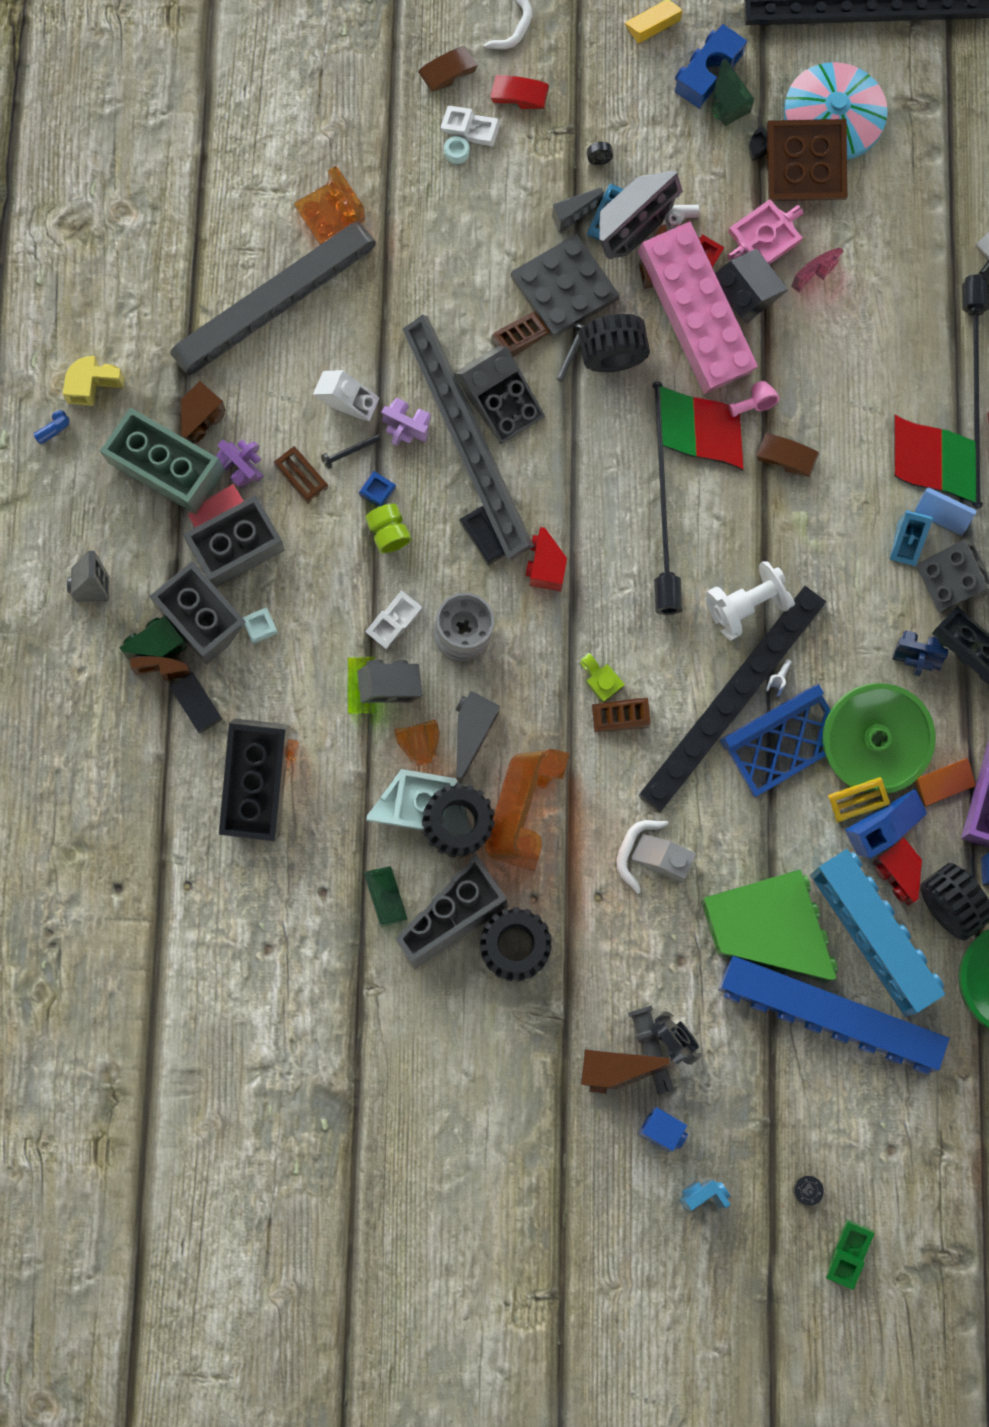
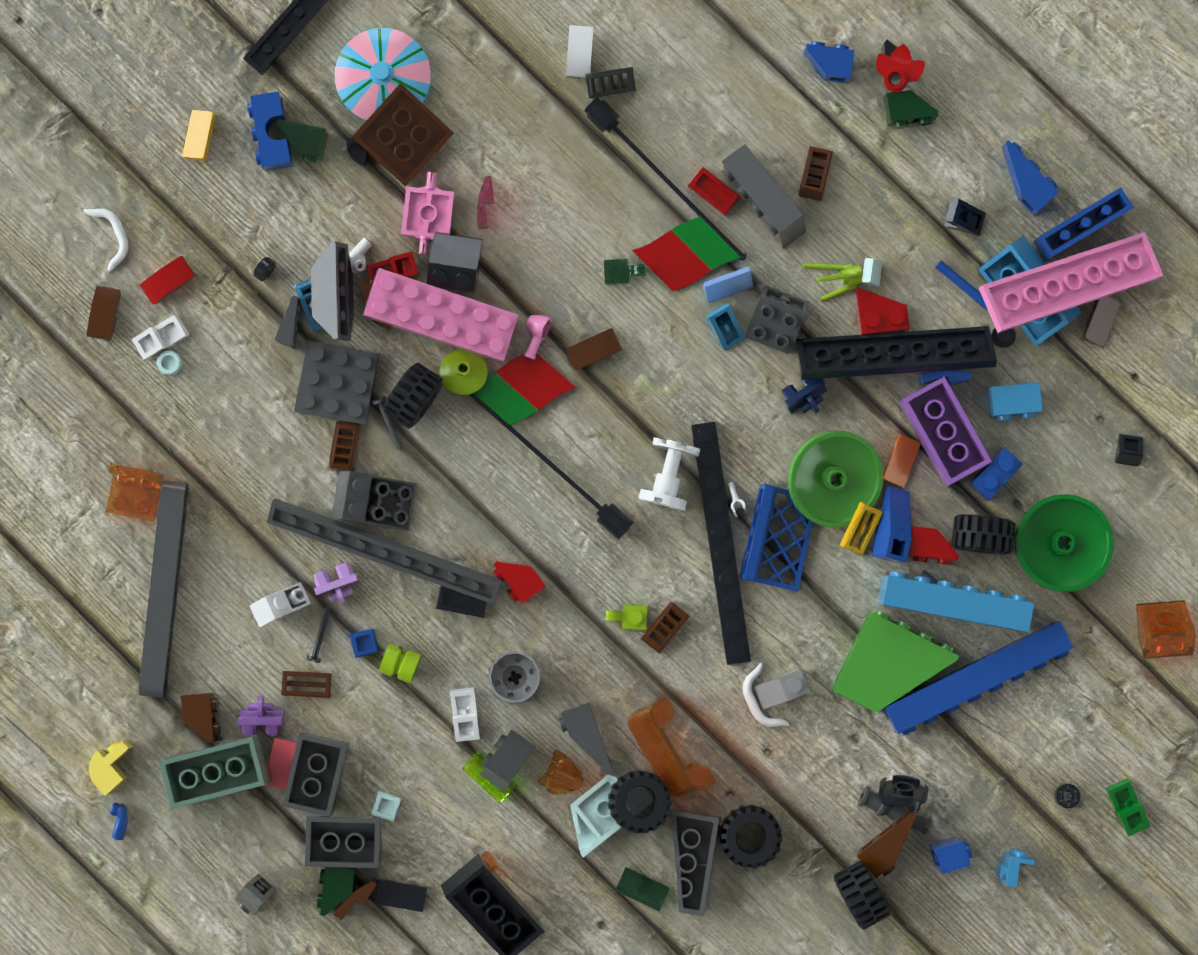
camera: 45 degrees left, 10 degrees up
none -> lime dish [439,349,488,395]
none -> clear green plate [604,259,646,285]
none -> black tyre [834,861,890,930]

